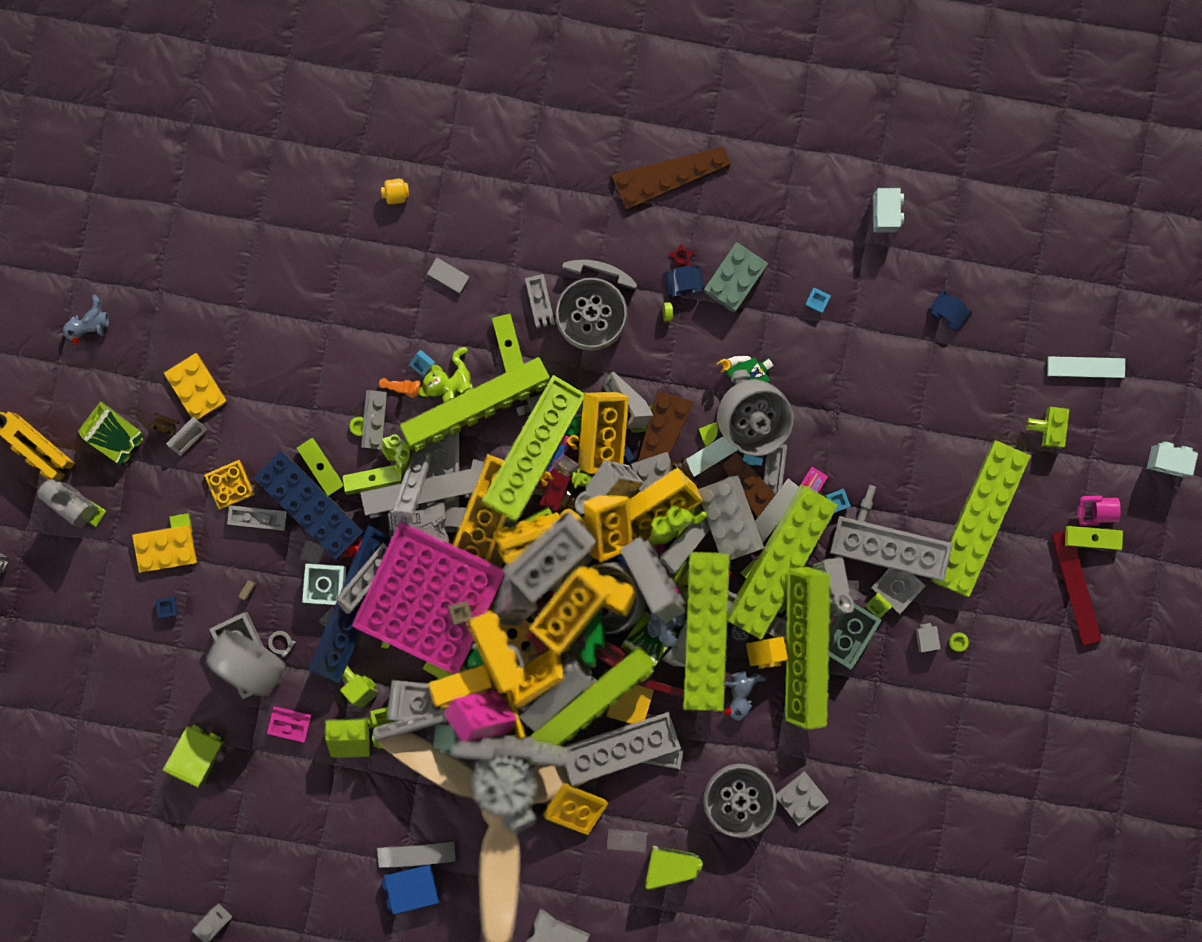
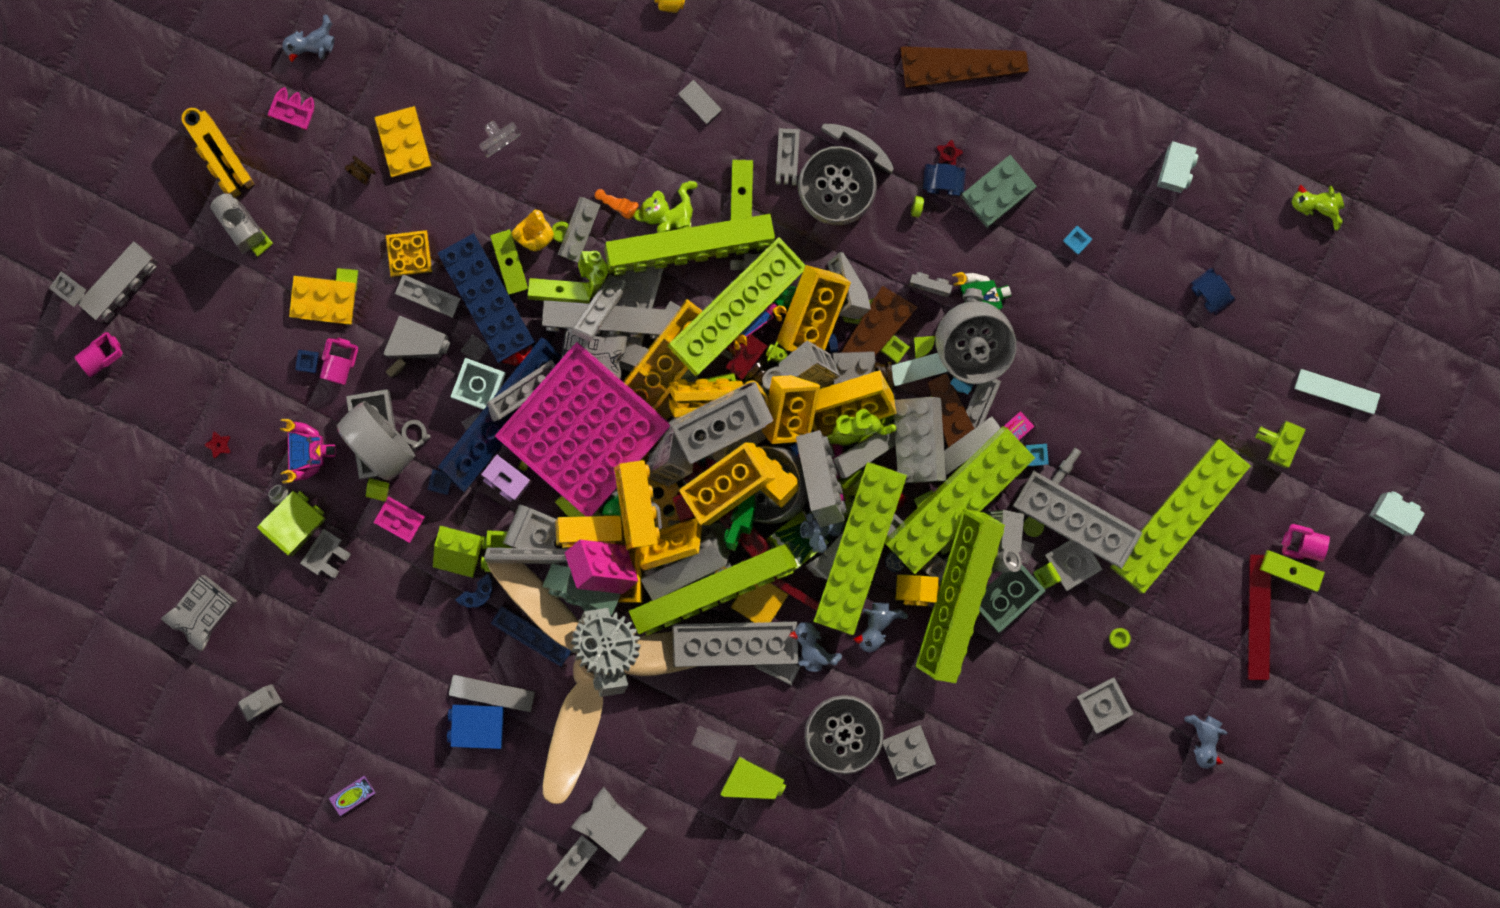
camera: 10 degrees right, 0 degrees up
slope [77,401,143,465] -> none
light grey tile [166,417,207,456] -> none
lime brick [340,666,379,708] -> none
dark azure plate [409,350,435,377] -> none
dark tan tile [448,600,473,625] -> none
light grey plate [453,736,572,765] -> none
yellow plate [543,783,608,835] -> none
clear tile [552,455,579,476] -> none
light grey brick [915,623,941,652] -> none
none -> light grey piece [161,575,237,652]
none -> dark red plate [205,431,231,459]
none -> dark pink plate [268,87,314,130]
none -> light grey plate [268,485,288,505]
none -> torso [280,419,336,484]
none -> light grey plate [301,529,351,578]
none -> dark pink piece [320,338,358,385]
none -> lime tile [366,478,390,502]
none -> light grey slope [383,316,450,359]
none -> dark blue plate [427,470,452,495]
none -> dark blue cylinder [455,574,493,608]
none -> clear tile [479,121,521,158]
none -> lavender piece [481,455,532,502]
none -> dark blue tile [491,606,572,667]
none -> yellow hair [511,210,554,251]
none -> sand blue animal [789,622,842,672]
none -> lime tile [881,335,910,364]
none -> light grey plate [908,272,953,297]
none -> lime tile [1023,517,1044,537]
none -> light grey plate [1076,677,1133,734]
none -> sand blue animal [1184,715,1228,769]
none -> lime animal [1292,185,1345,231]

